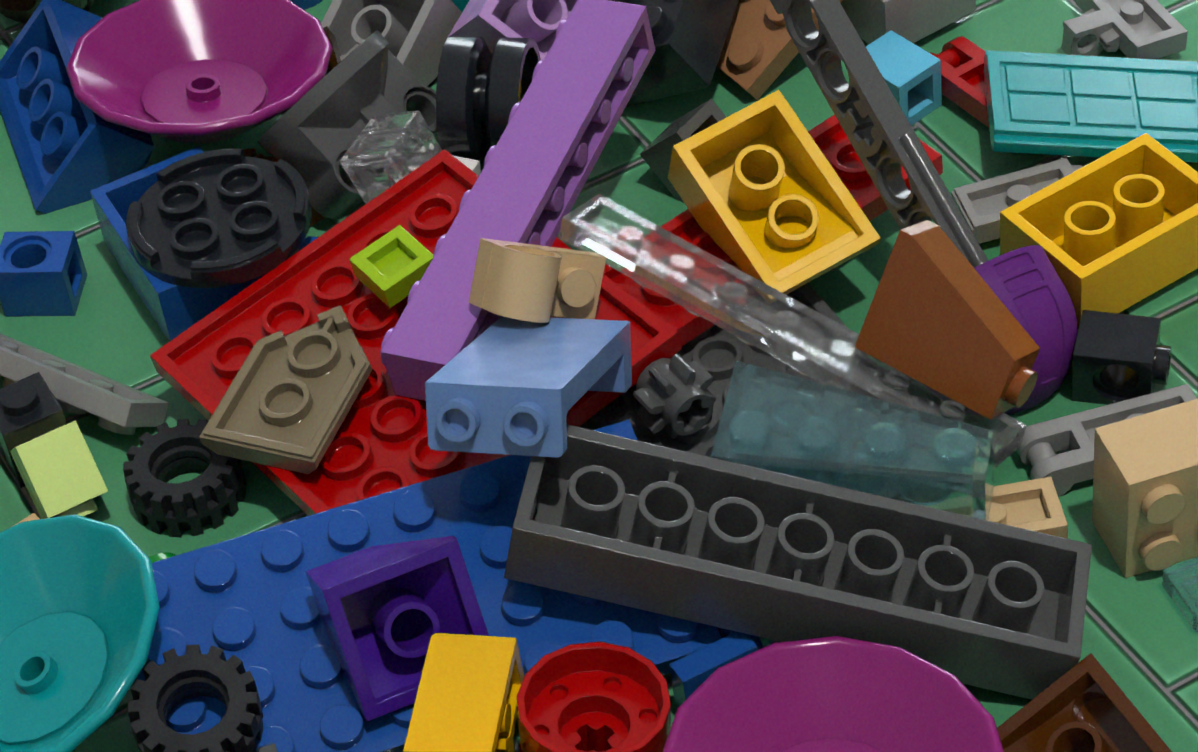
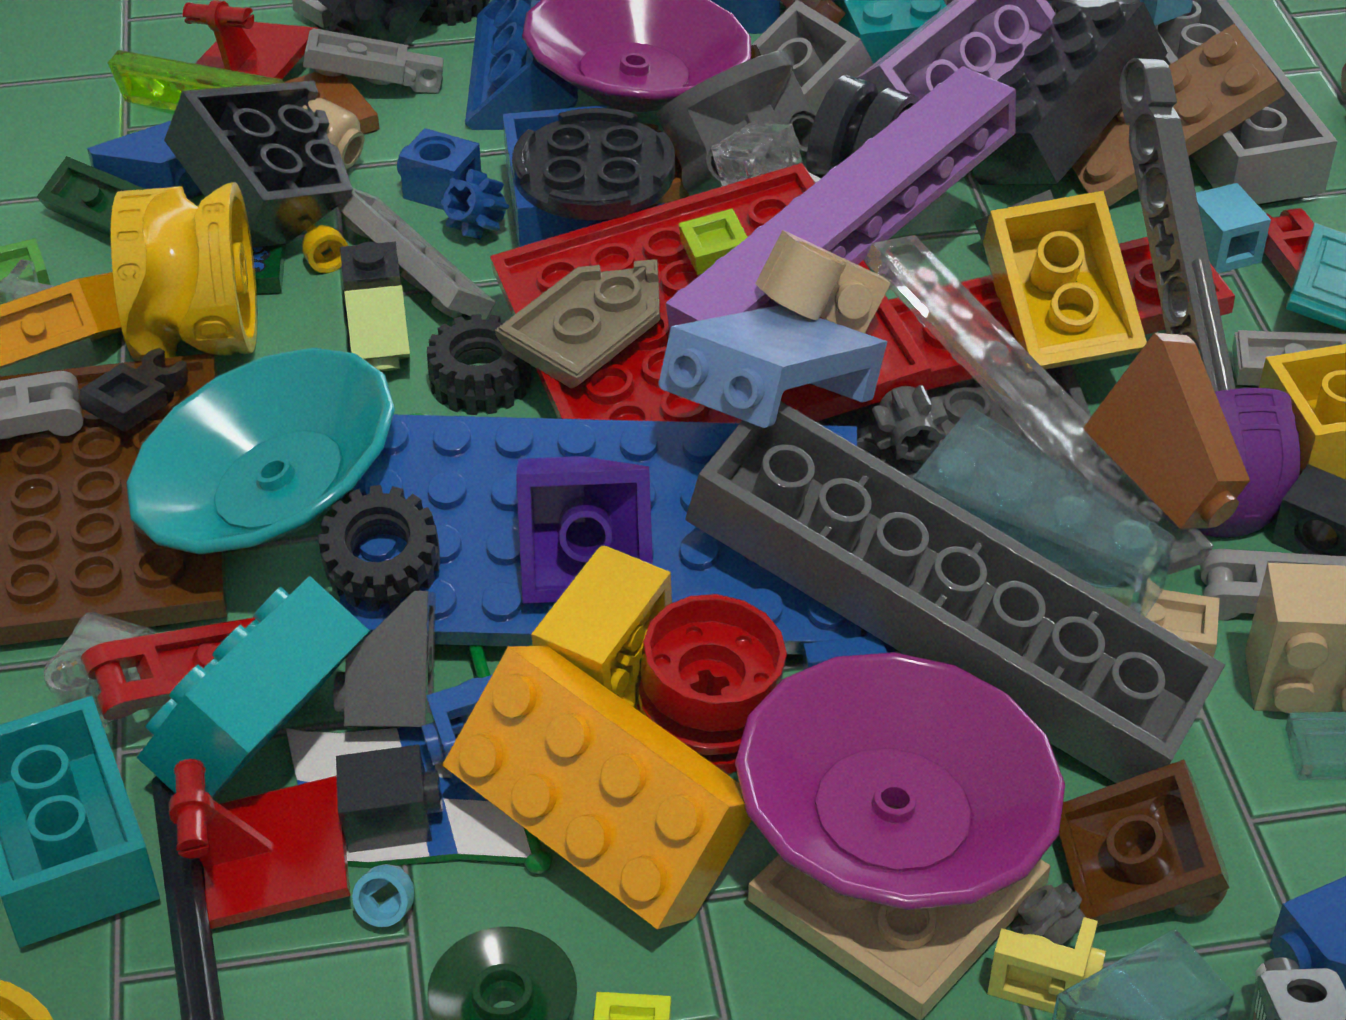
camera: 15 degrees right, 0 degrees up
none -> blue gear [440,169,509,239]

